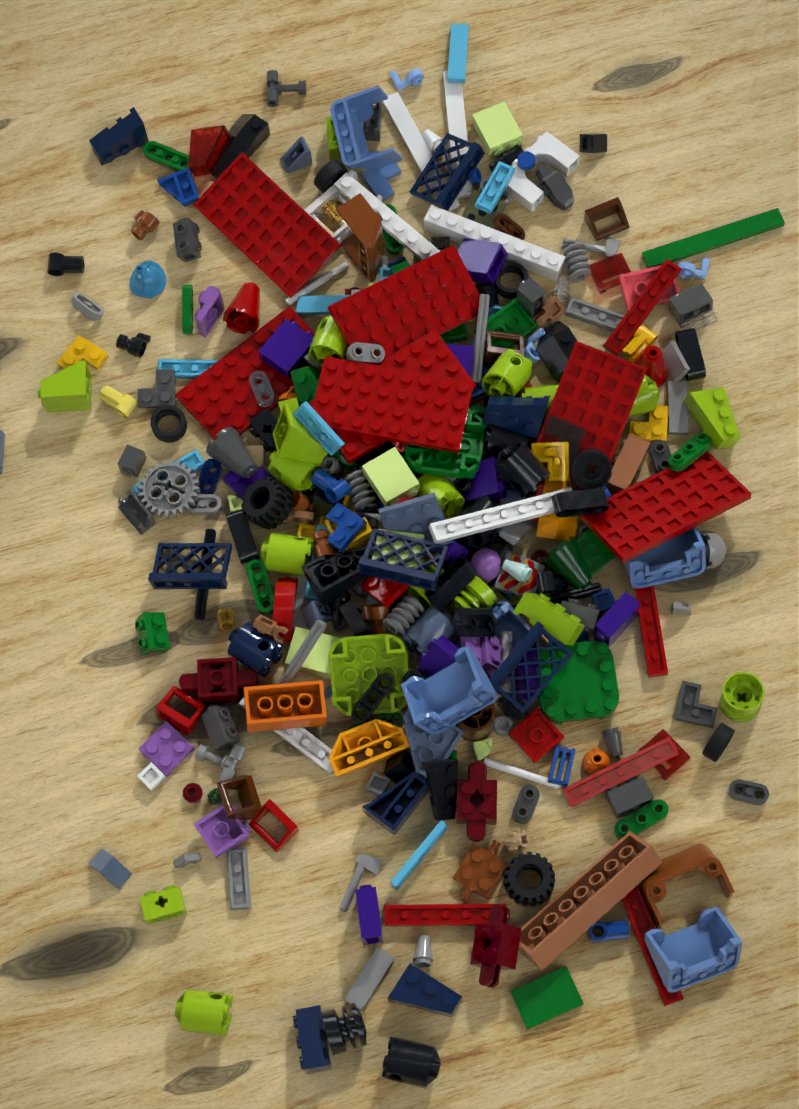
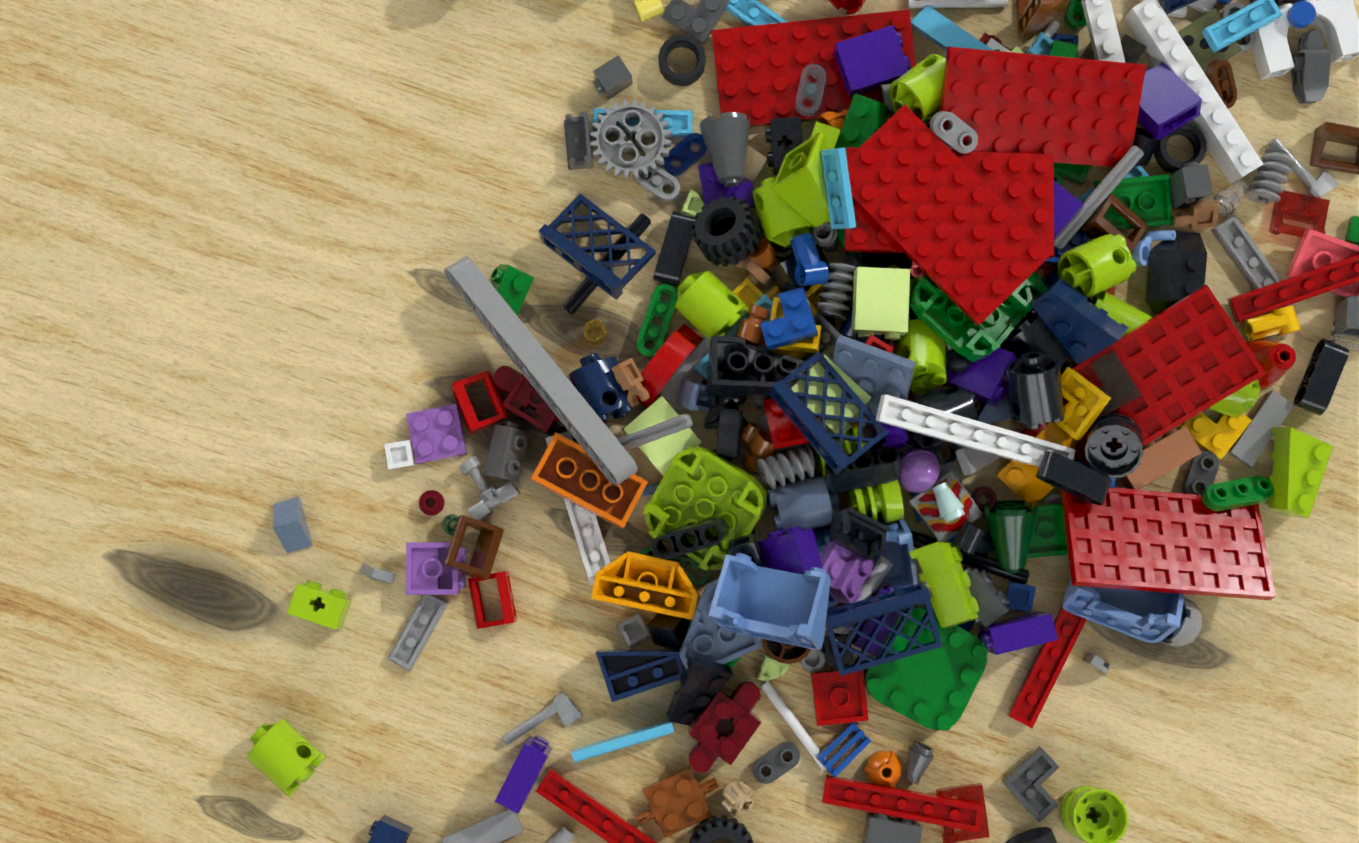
camera: 30 degrees right, 15 degrees up
light grey tile [662,341,690,382] -> none
none -> light grey beam [444,256,638,486]

